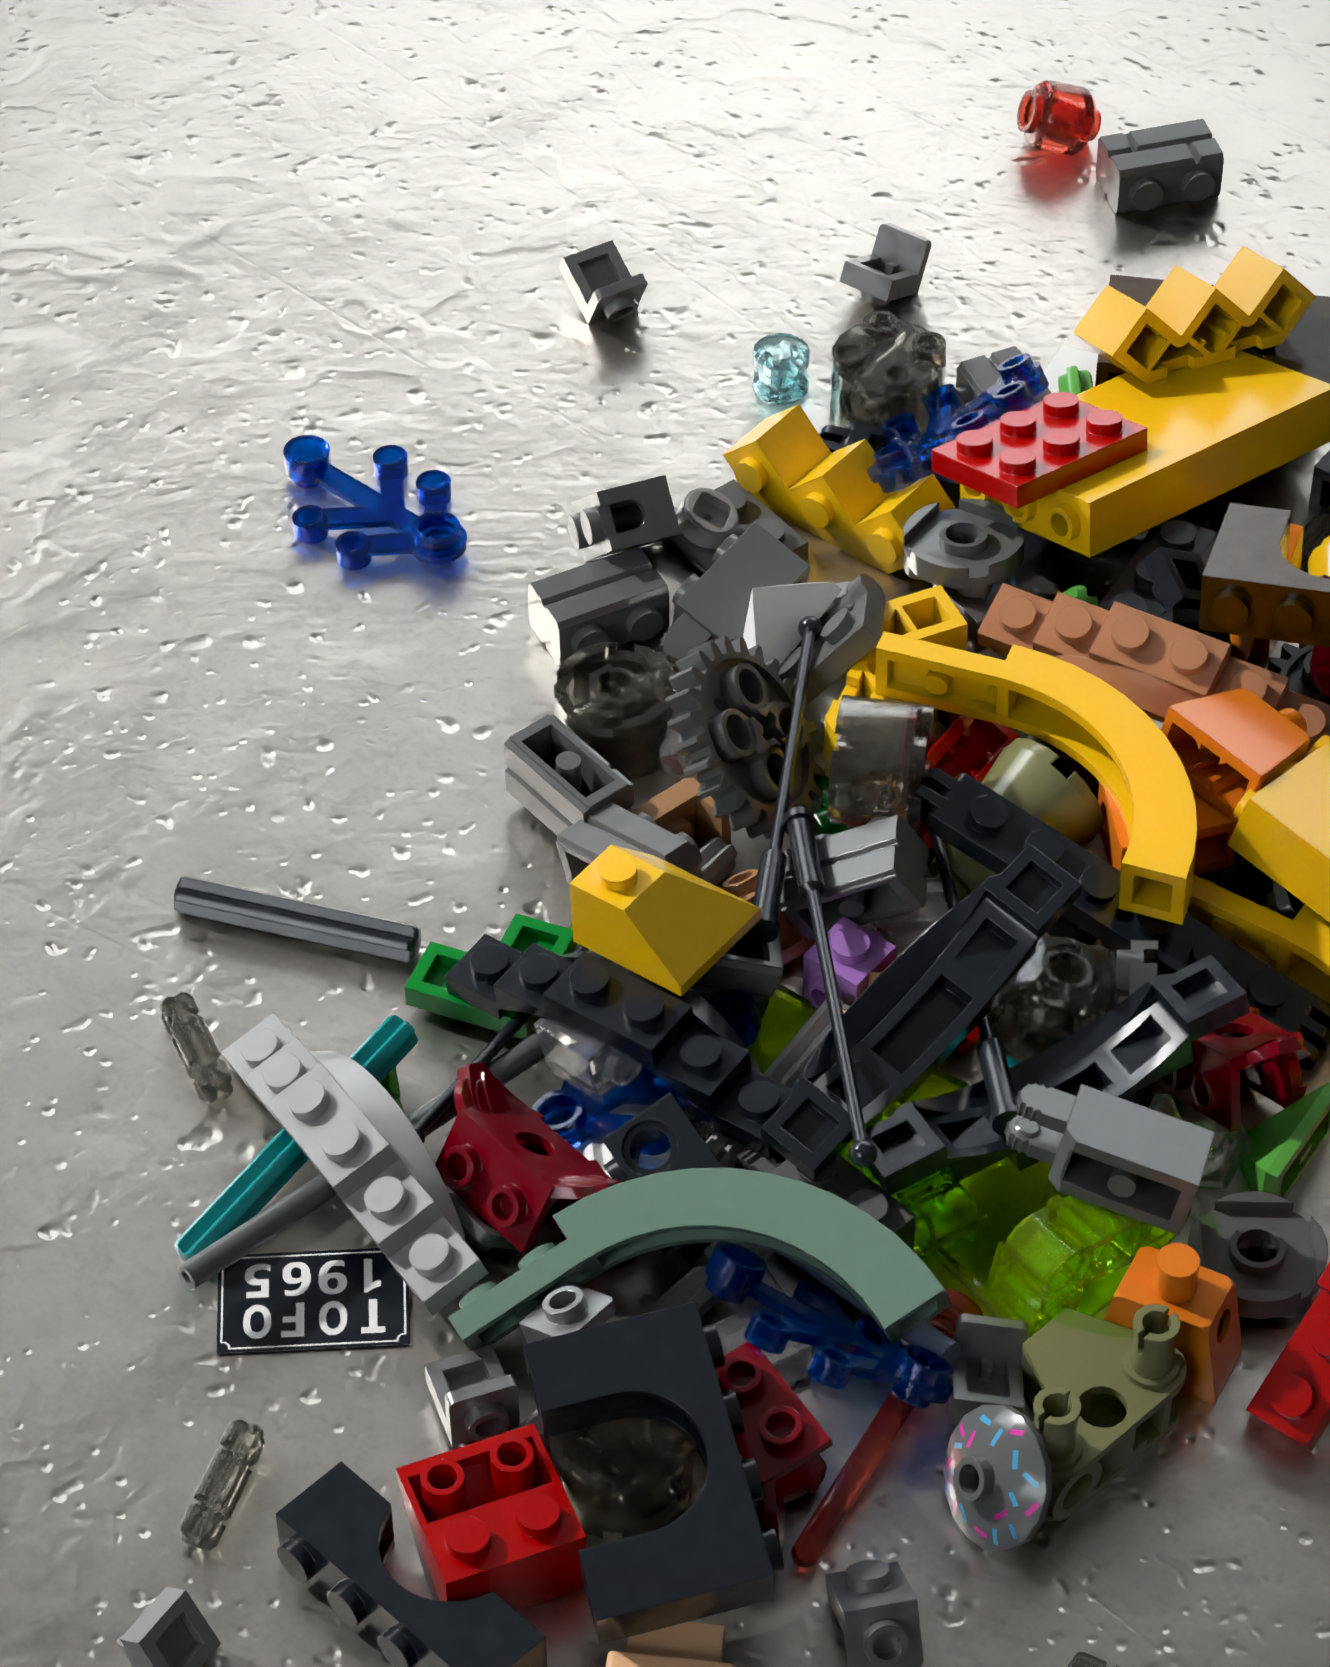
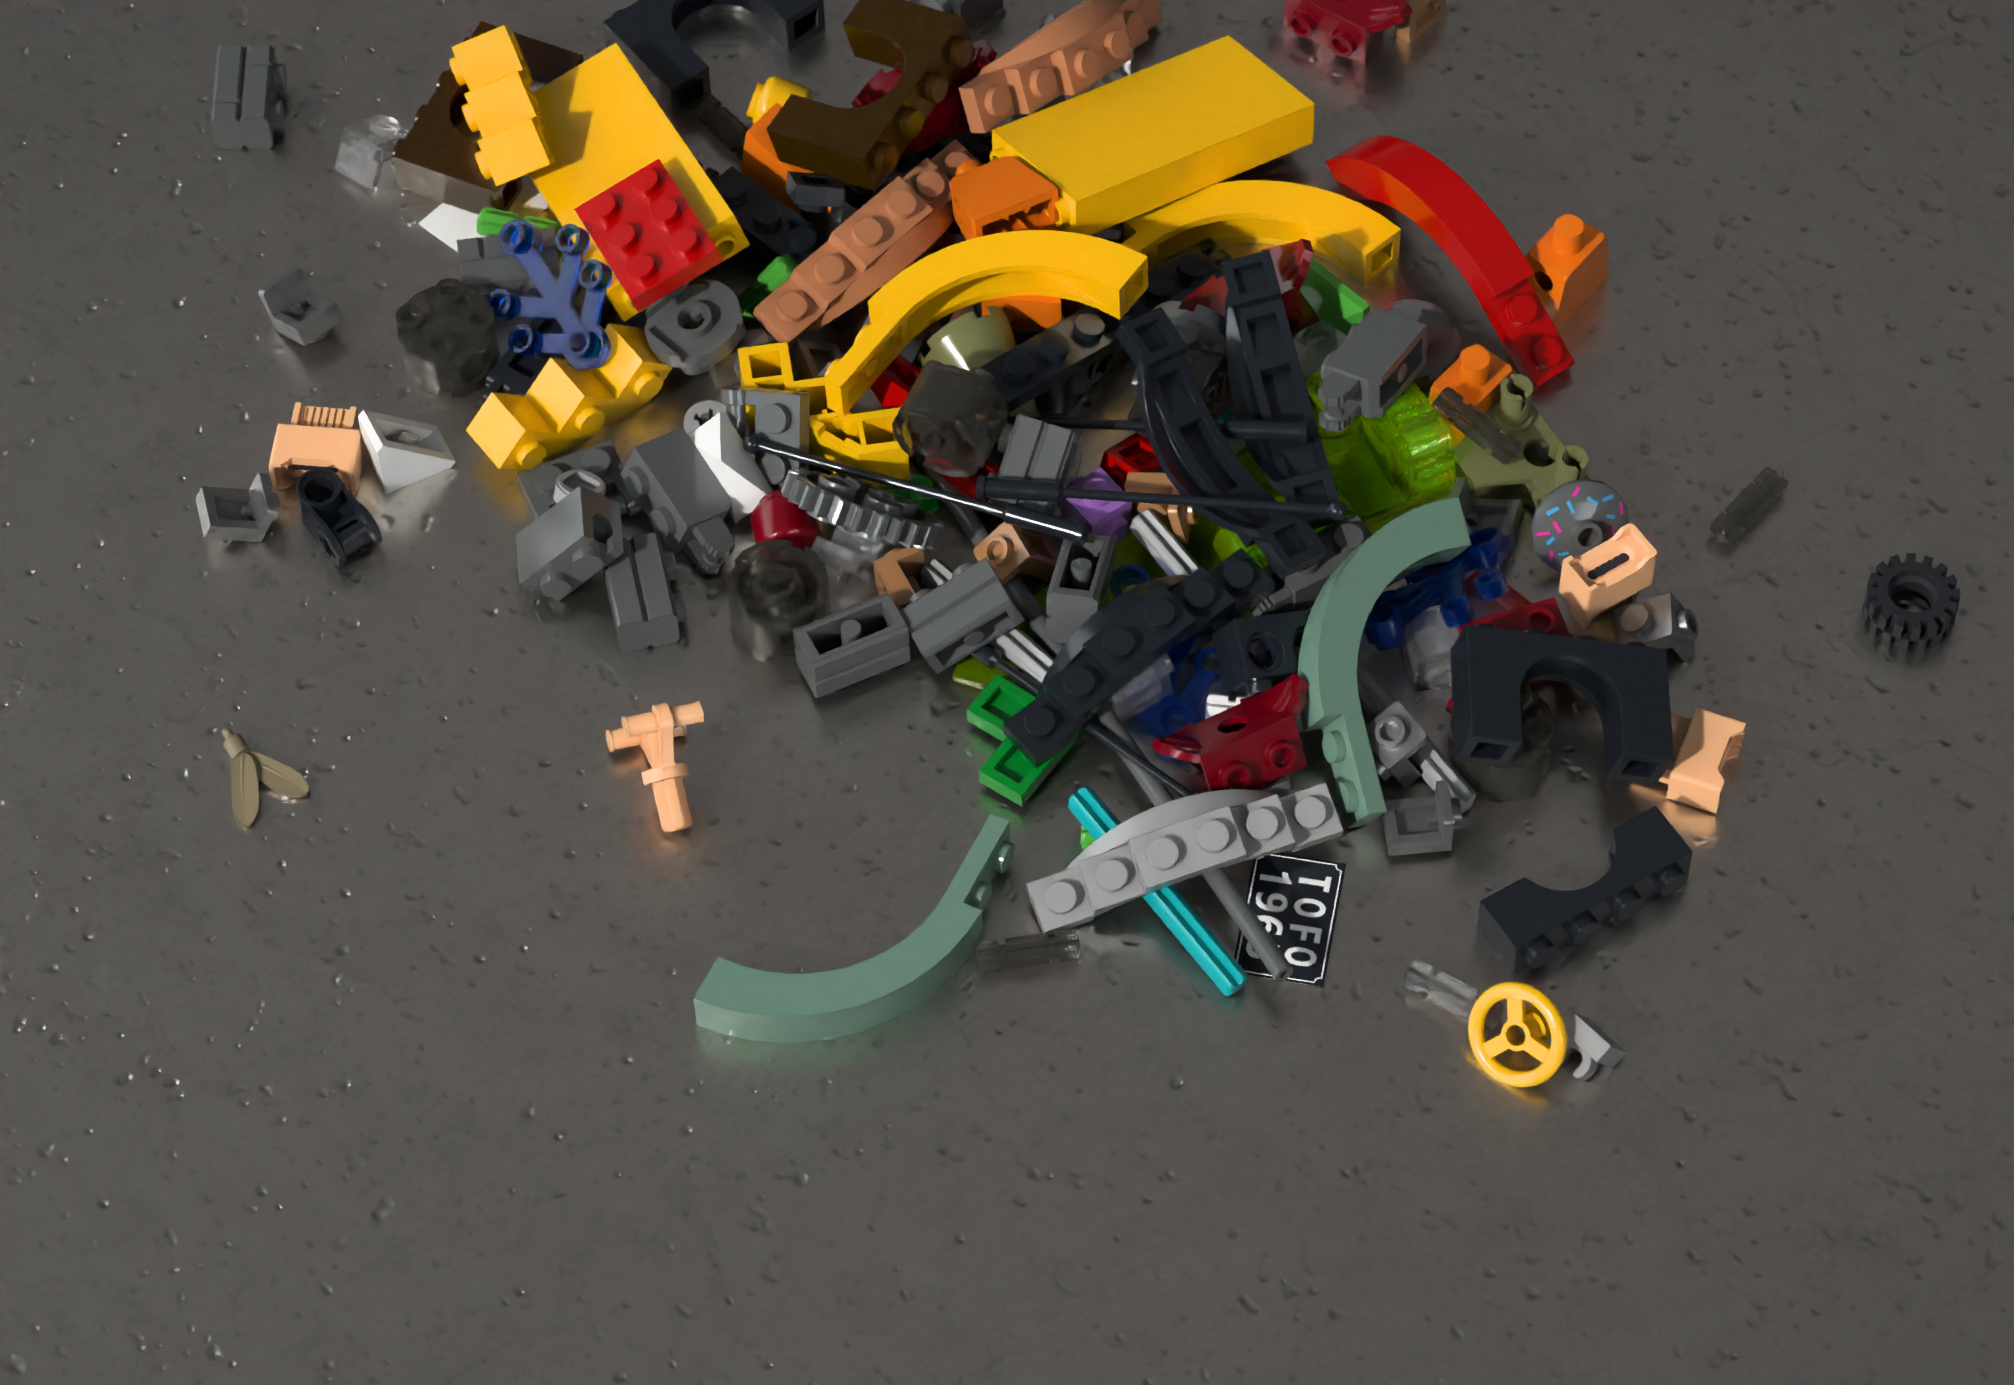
camera: 75 degrees left, 10 degrees up
axle [173,876,421,963] -> none
clear blue plant [283,435,467,570] -> none
red slope [396,1423,587,1611] -> none
yellow slope [569,845,762,996] -> none
clear light blue wheel [752,333,810,405] -> none
clear red head [1017,80,1101,155] -> none
none -> dark tan piece [222,728,310,828]
none -> light nougat piece [269,402,365,496]
none -> black piece [296,468,382,567]
none -> clear bracket [335,115,409,189]
none -> white slope [358,409,456,494]
none -> light nougat axle [606,701,704,832]
none -> sand green arch [693,813,1015,1043]
none -> clear smoke axle [1432,387,1523,465]
none -> yellow piece [1468,982,1567,1087]
none -> light nougat piece [1559,523,1657,630]

